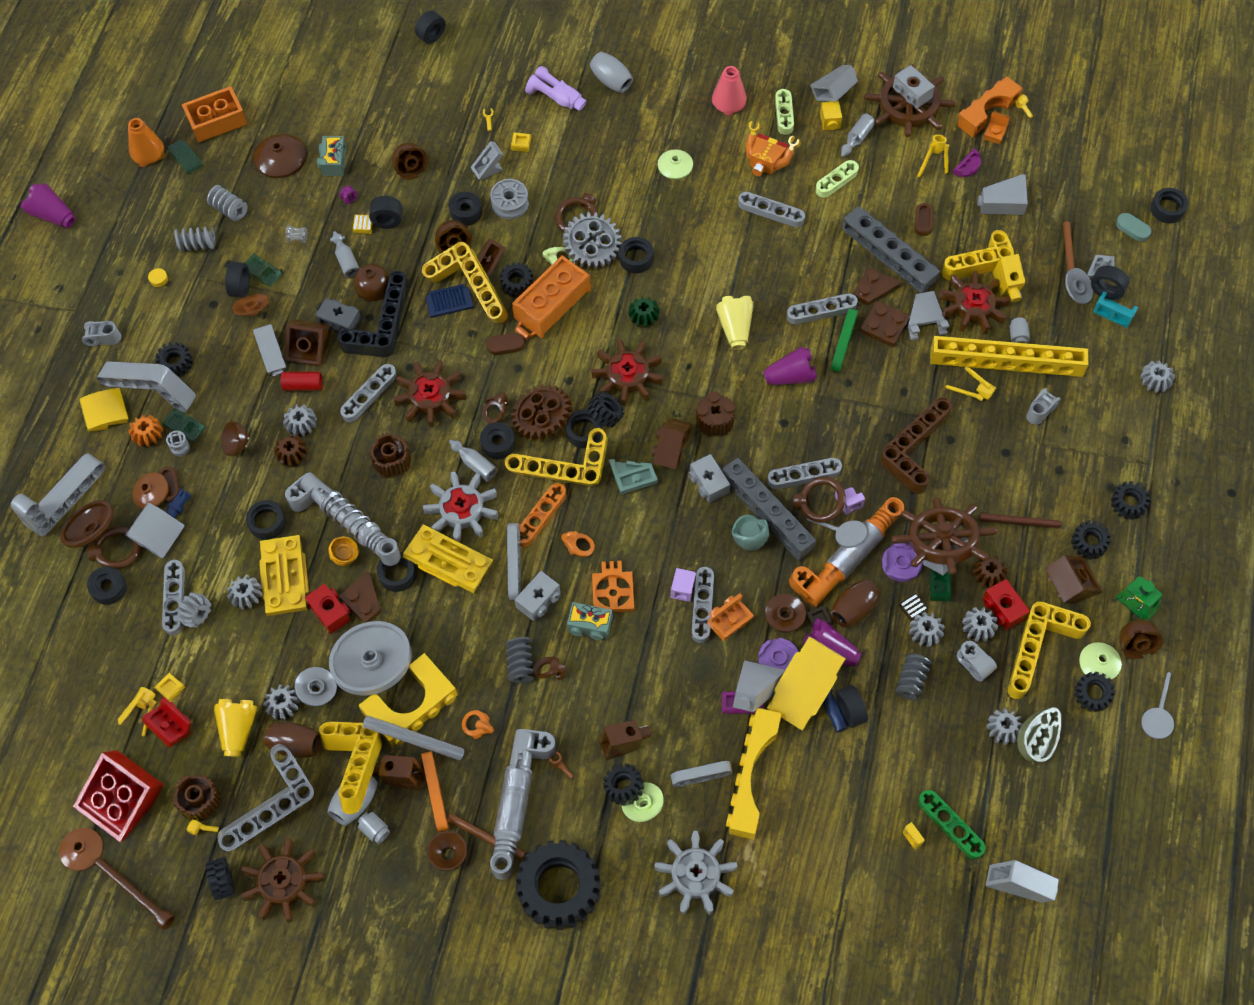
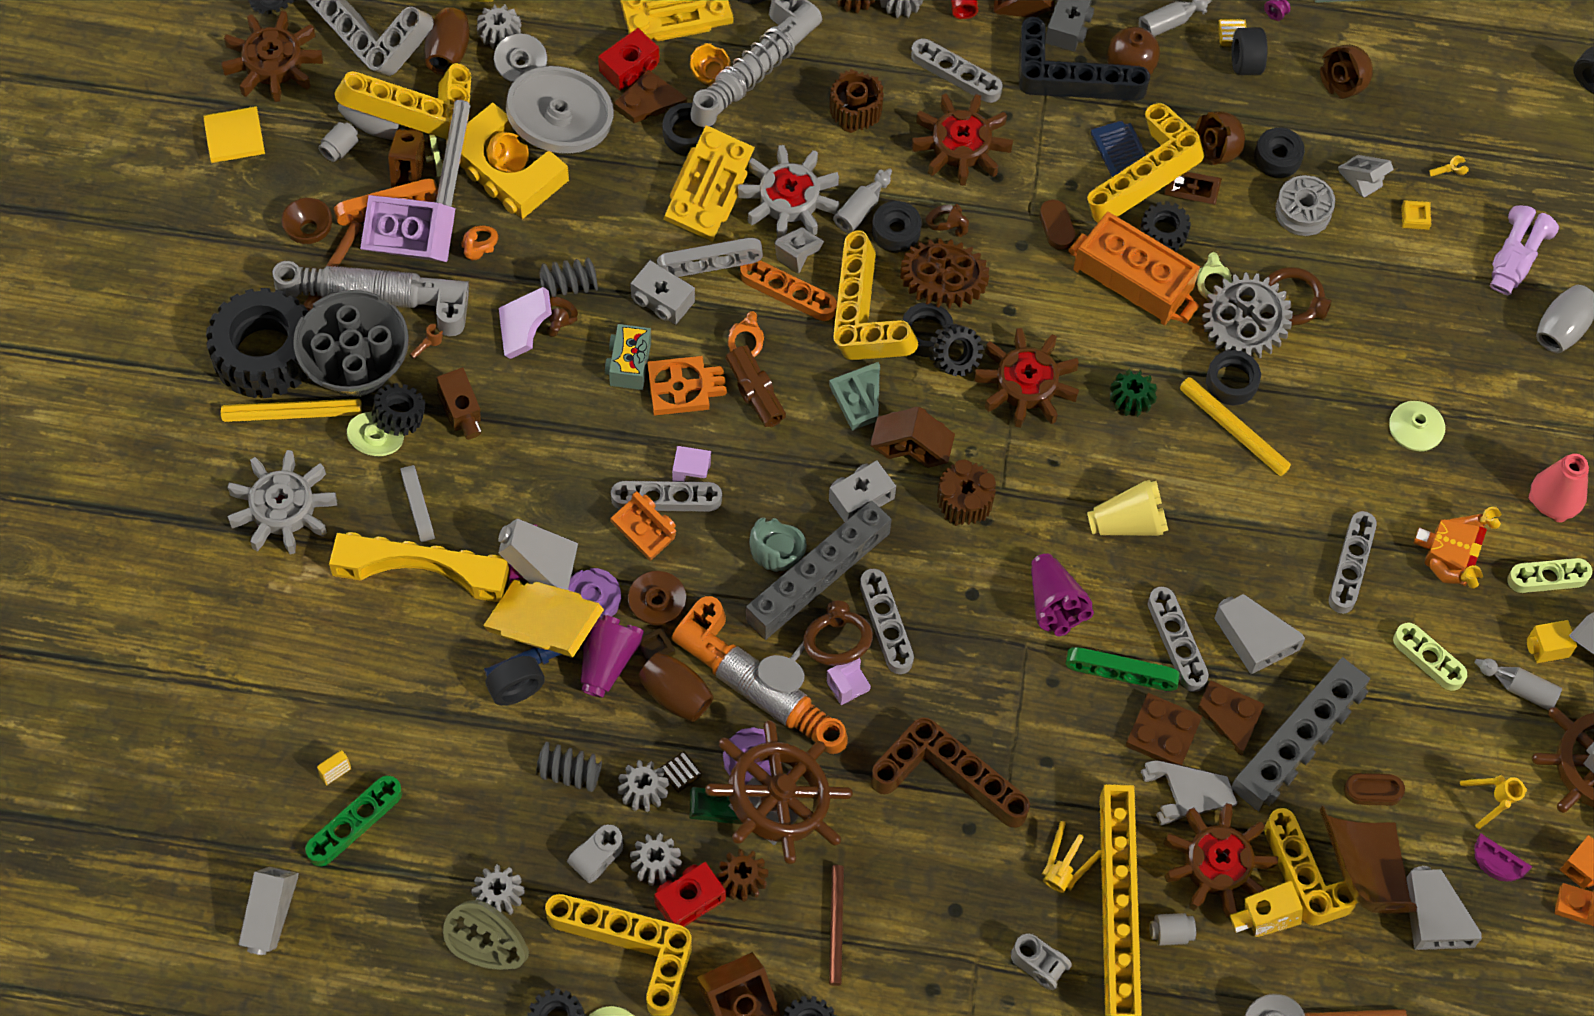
camera: 80 degrees right, 0 degrees up
none -> yellow slope [203,107,265,163]
none -> yellow axle [221,399,362,422]
none -> dark grey cone [294,290,409,397]
none -> lavender slope [360,195,456,262]
none -> yellowish green piece [426,135,443,177]
none -> light orange hair [486,132,528,173]
none -> lavender tile [499,287,552,359]
none -> reddish brown piece [725,345,786,427]
none -> light grey slope [775,227,824,273]
none -> yellow axle [1180,377,1291,476]
none -> light grey slope [1214,594,1305,674]
none -> reddish brown piece [1320,805,1417,913]

